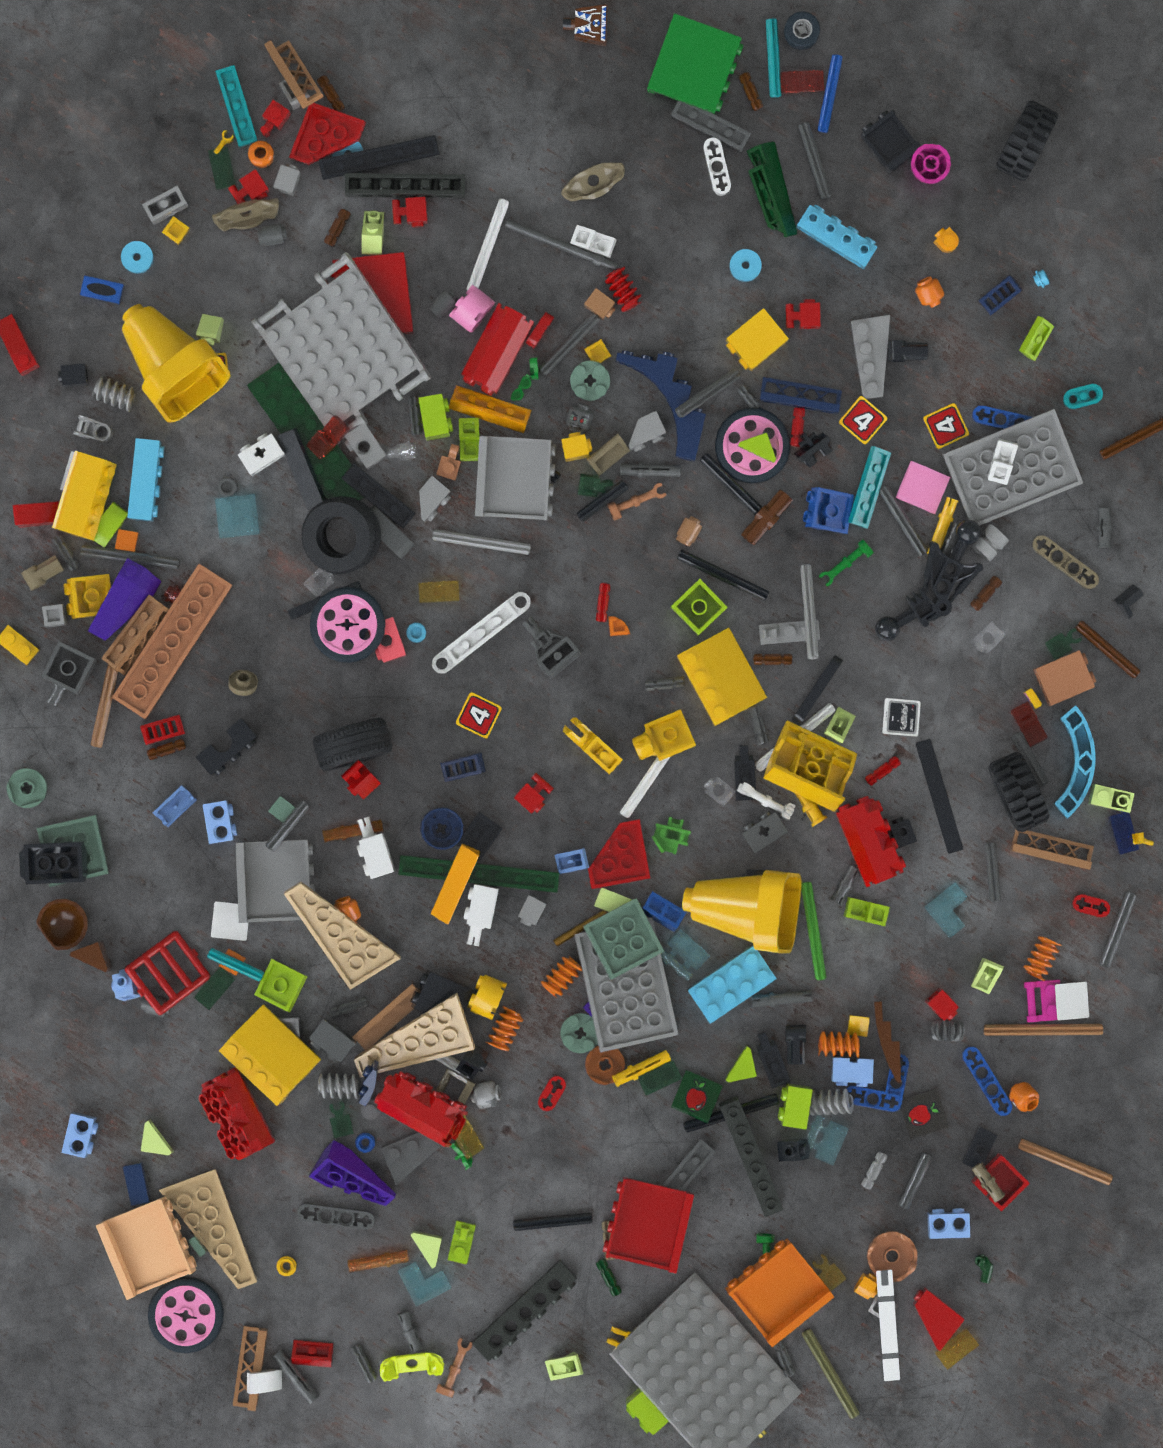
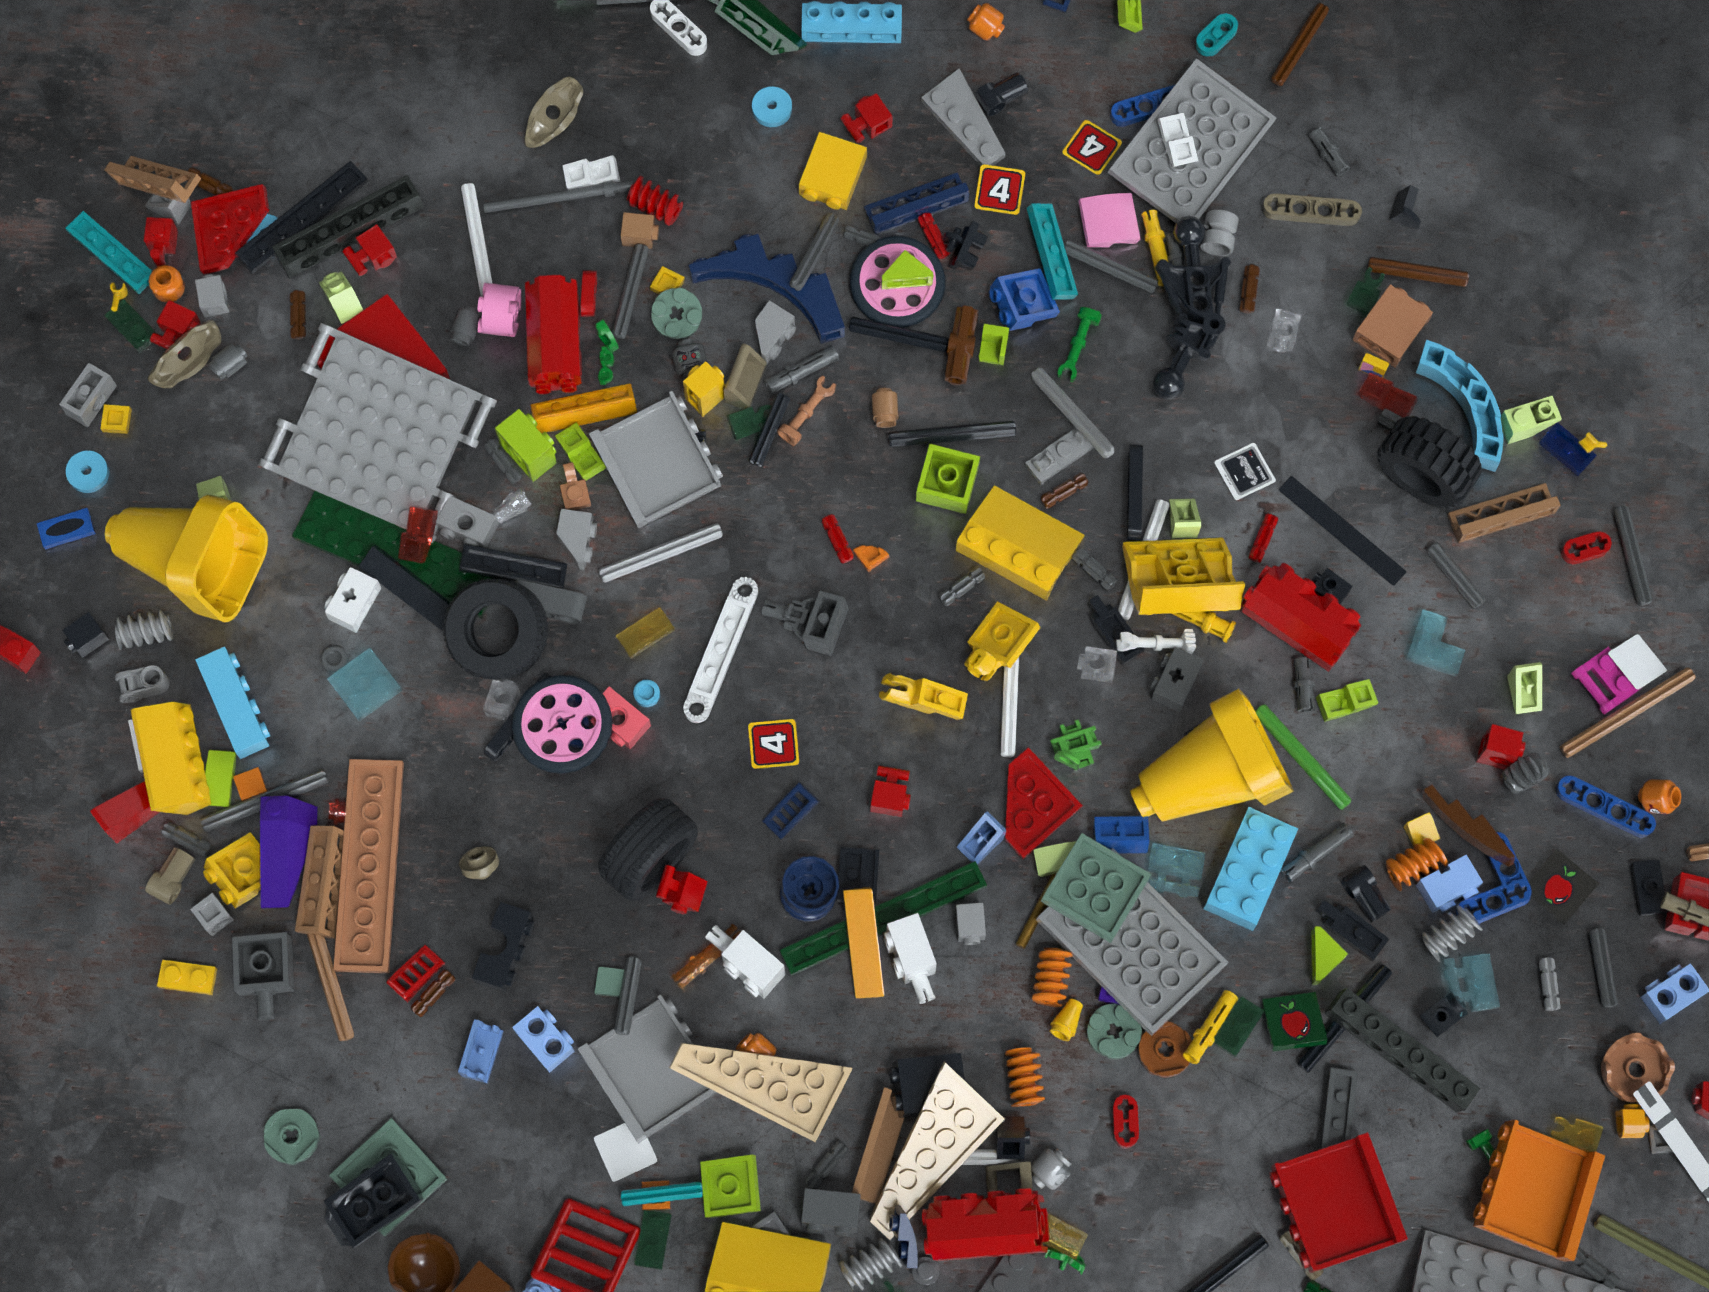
camera: 30 degrees left, 15 degrees down
yellow brick [467,974,507,1020] -> none
lime brick [778,1083,813,1130] -> none
orange piece [1024,936,1062,982] -> none
none -> lime panel [979,324,1009,365]
none -> yellow cone [1050,999,1083,1041]

